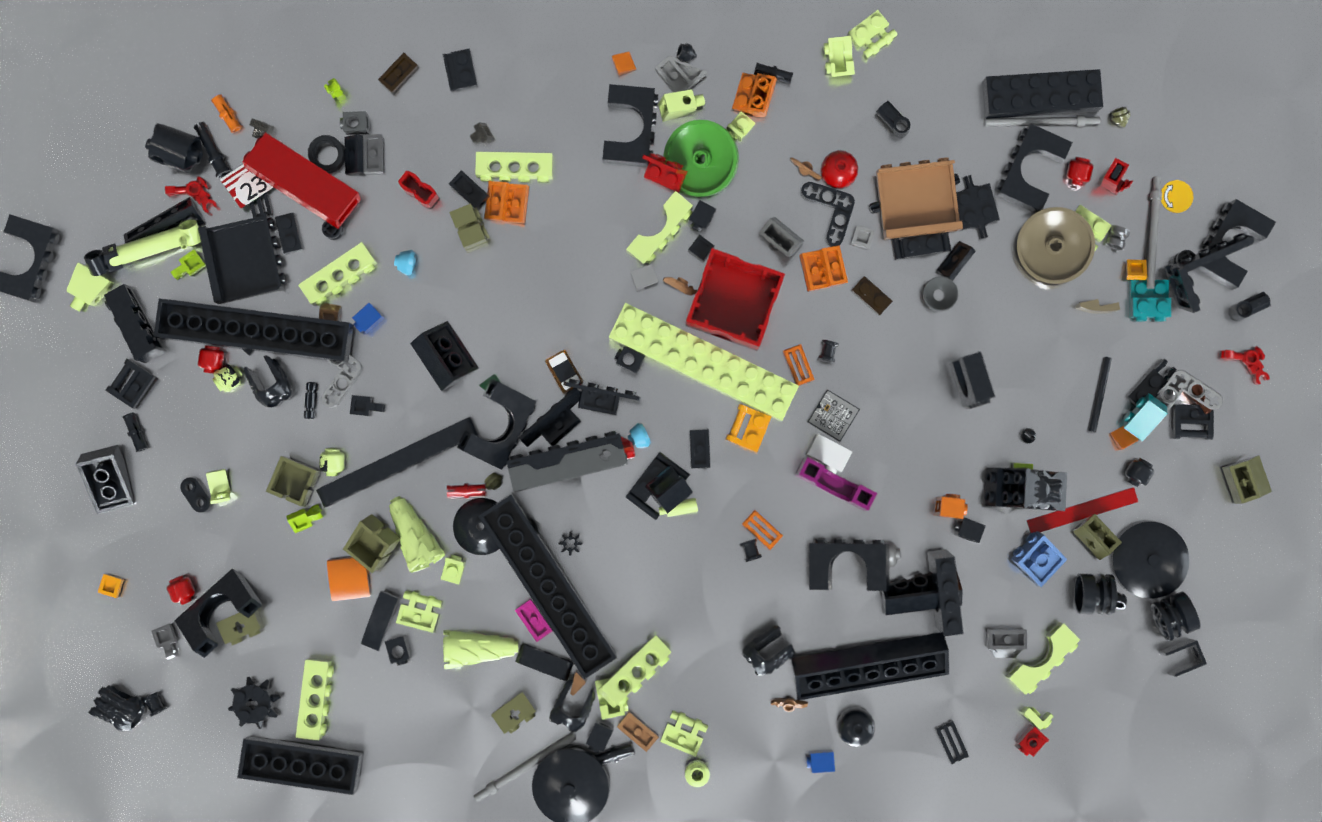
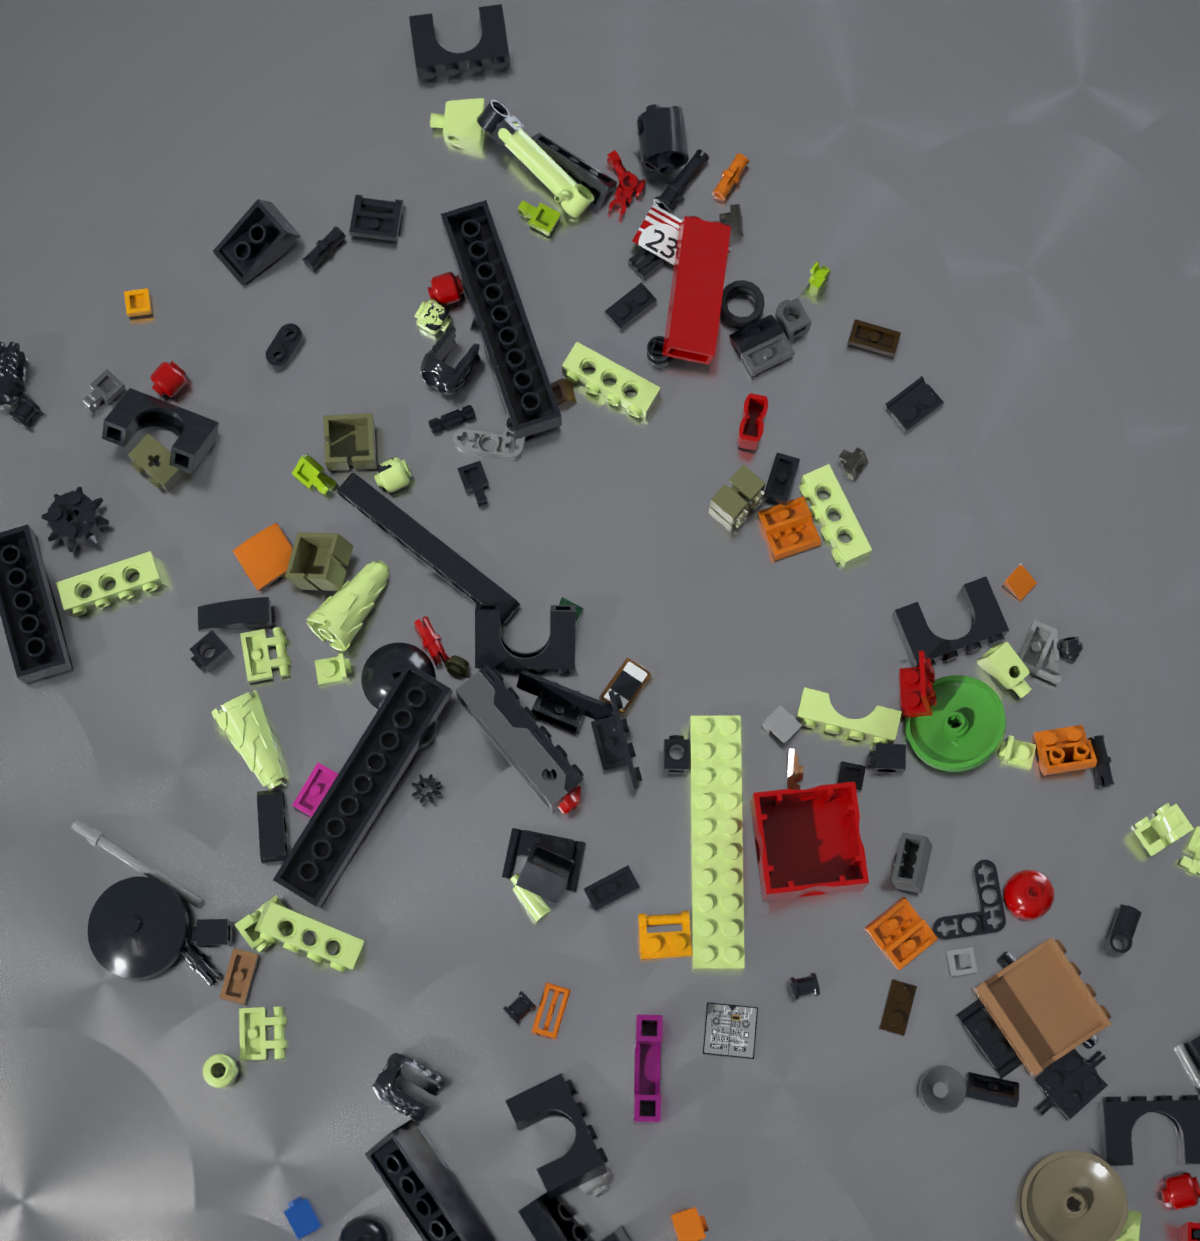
camera: 65 degrees right, 10 degrees down
black wedge [104,284,165,363] -> none
black panel [198,213,287,304] -> none
yellowish green bracket [206,469,231,504] -> none
blue brick [352,303,385,334] -> none
medium azure cone [394,250,416,276] -> none
black slope [410,321,479,391] -> none
olive brick [491,691,537,734] -> none
black piece [549,679,595,733] -> none
medium nougat slope [570,670,587,696] -> none
medium azure cone [627,423,651,448] -> none
medium nougat piece [770,698,808,712] -> none
orange tile [783,344,815,386] -> none
medium nougat piece [790,157,822,180] -> none
white brick [806,434,852,474] -> none
black arch [949,351,995,409] -> none

